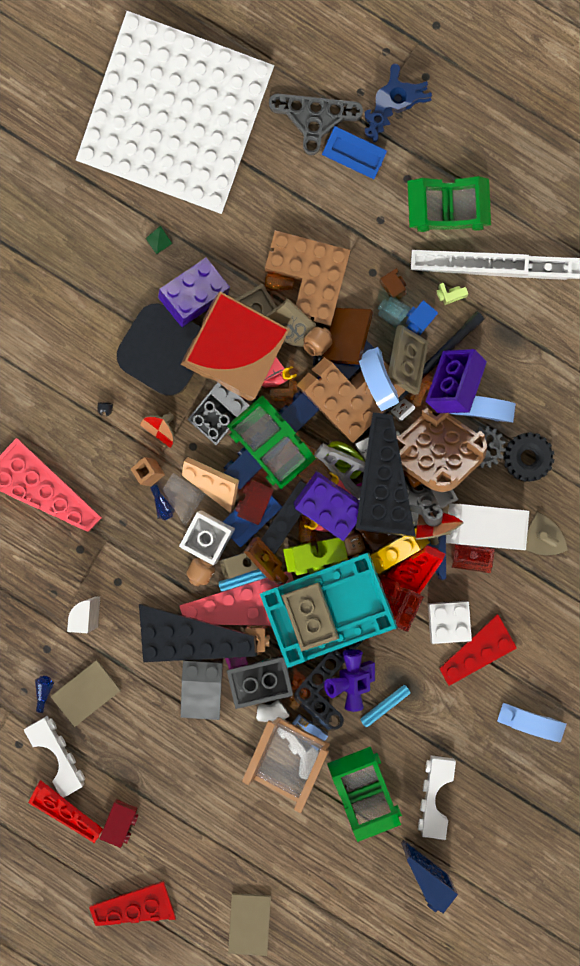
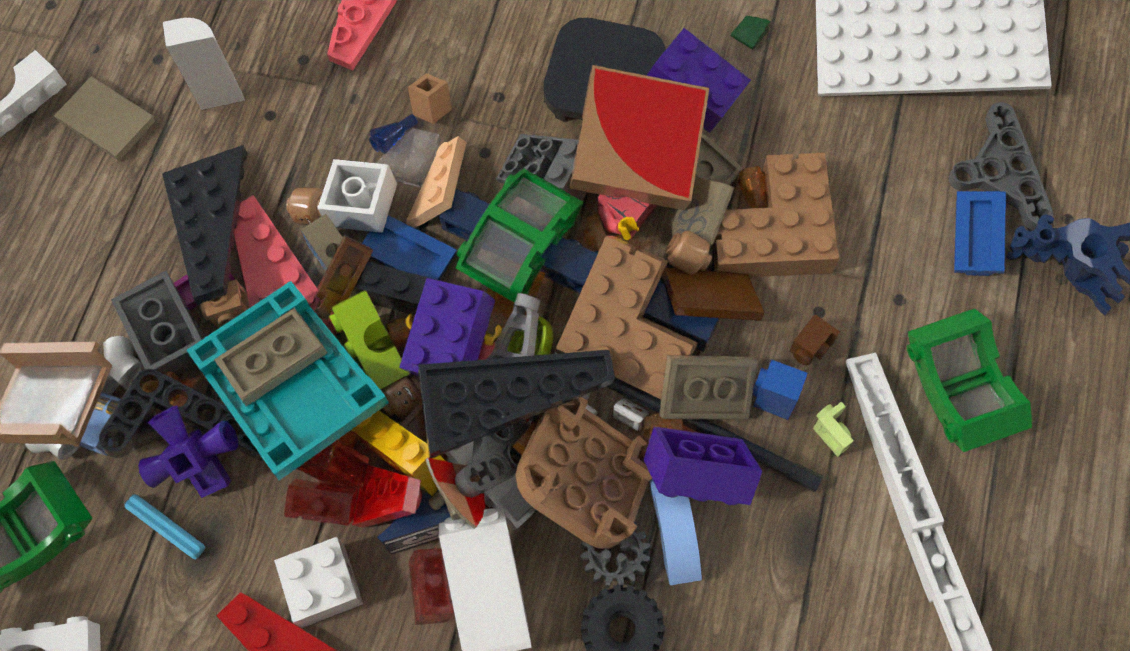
camera: 75 degrees right, 20 degrees down
clear blue cone [35,676,54,713] -> none
black hinge [97,402,113,417] -> none
shield [140,413,174,448] -> none
slope [181,660,223,720] -> none
medium azure axle [219,569,266,591] -> none
clear red brick [235,480,274,525] -> none
light blue arch [359,347,399,411] -> none
clear light blue slope [378,297,411,329] -> none

